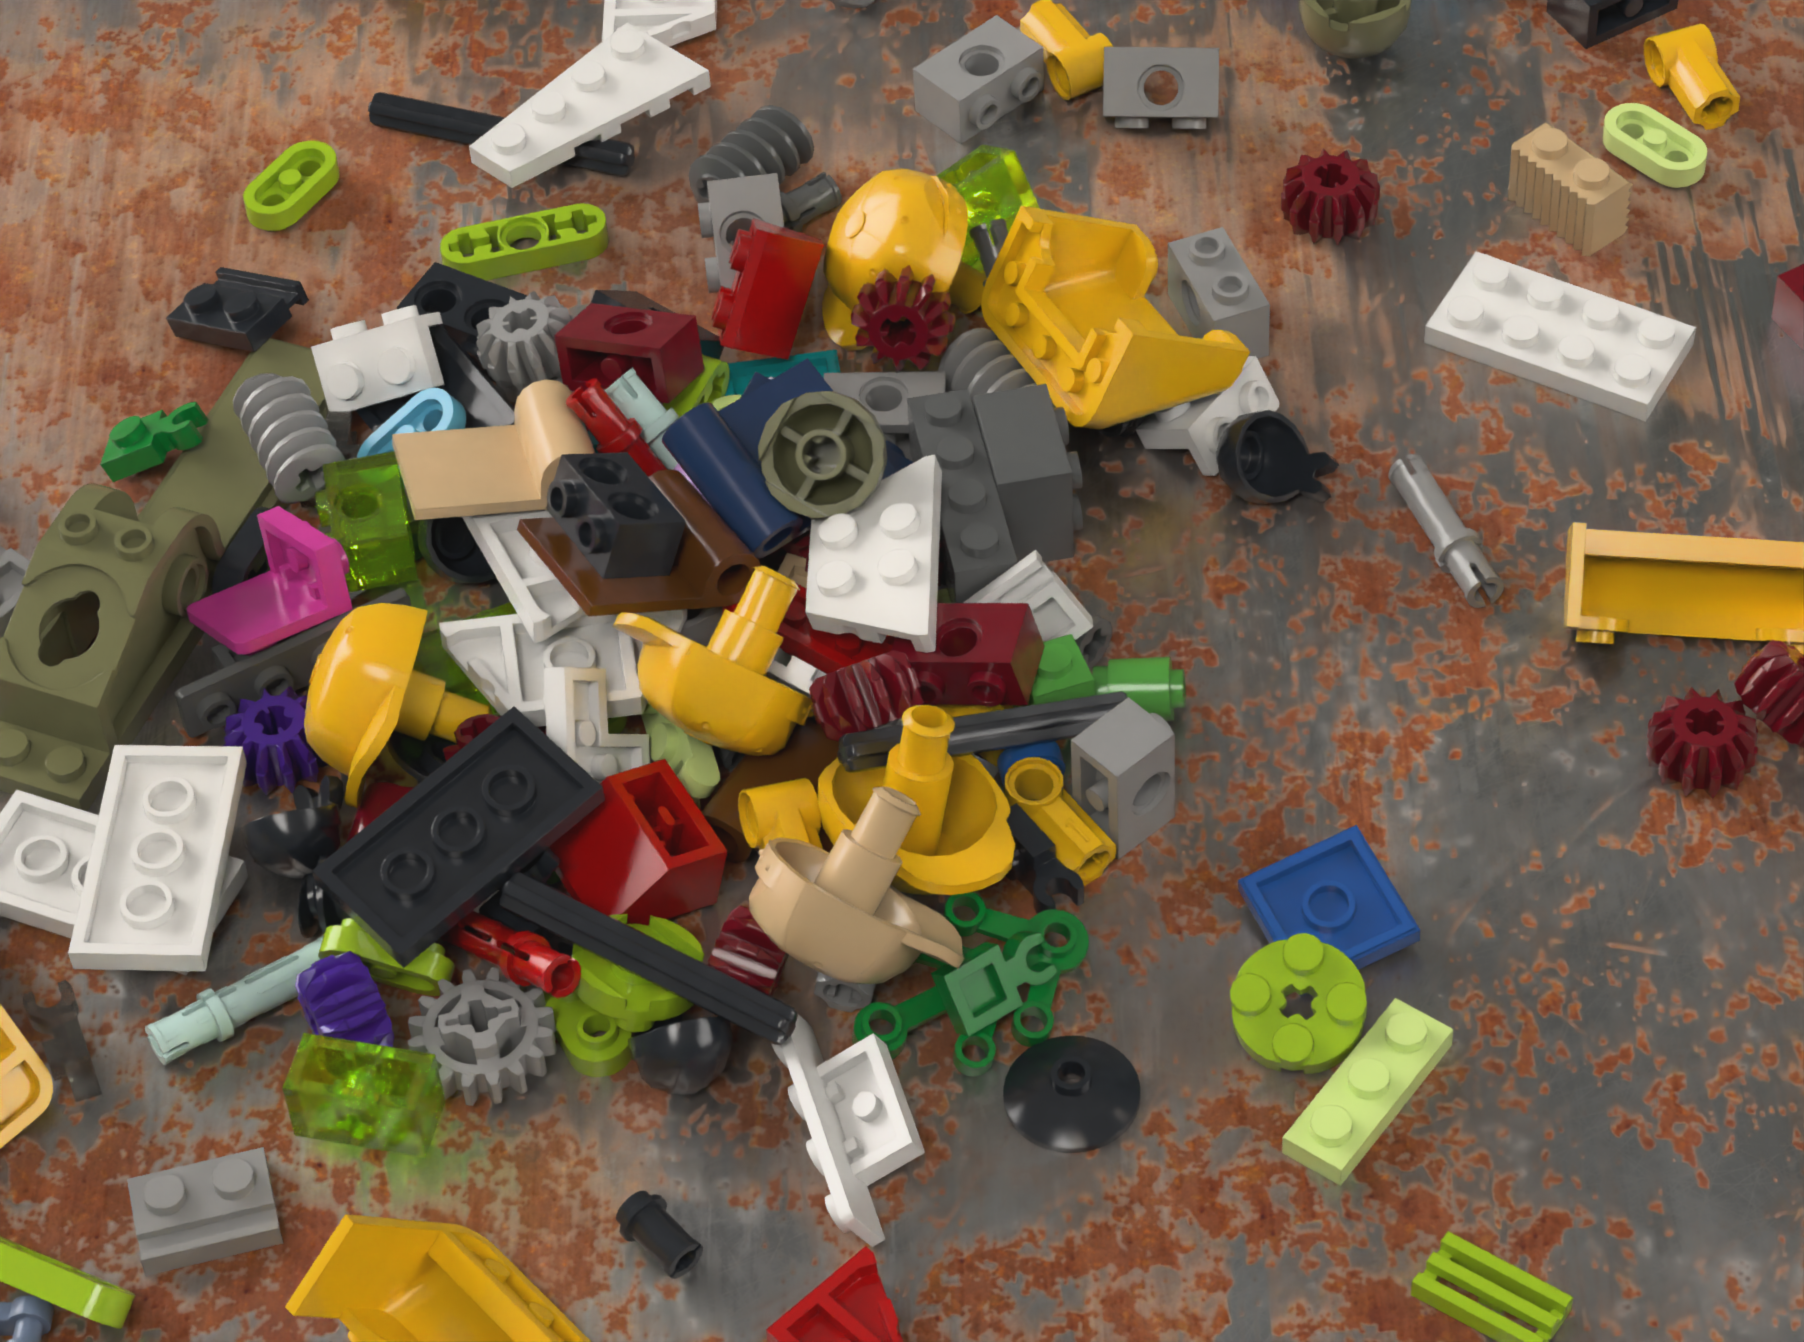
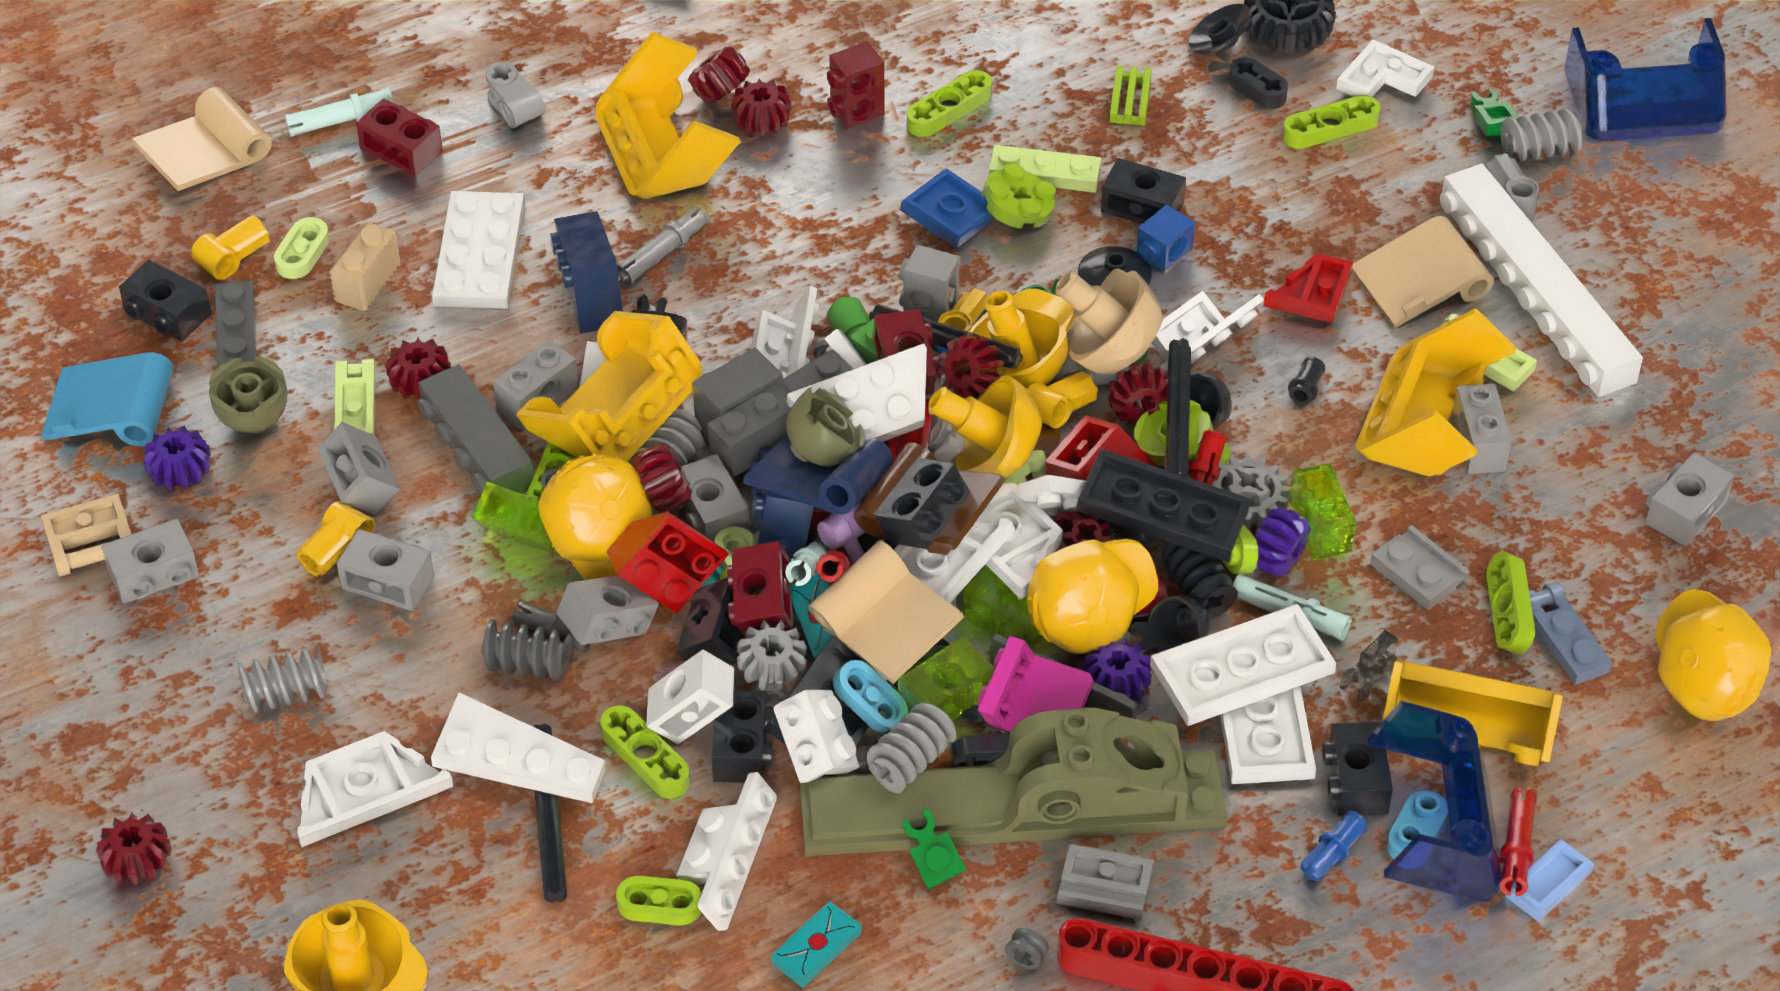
camera: 120 degrees left, 0 degrees up
black plate [166,267,309,352] -> none
none -> dark grey plate [215,280,257,367]
none -> yellowish green plate [334,358,376,435]
none -> dark grey brick [417,364,534,506]
none -> dark blue wedge [550,211,623,334]
none -> white brick [646,650,734,744]
none -> white bracket [676,772,777,931]
none -> white bracket [751,285,819,378]
none -> teal tile [771,901,862,988]
none -> dark red brick [827,41,885,129]
none -> lime beam [907,70,992,137]
none -> black brick [1101,158,1186,224]
none -> blue brick [1137,205,1195,272]

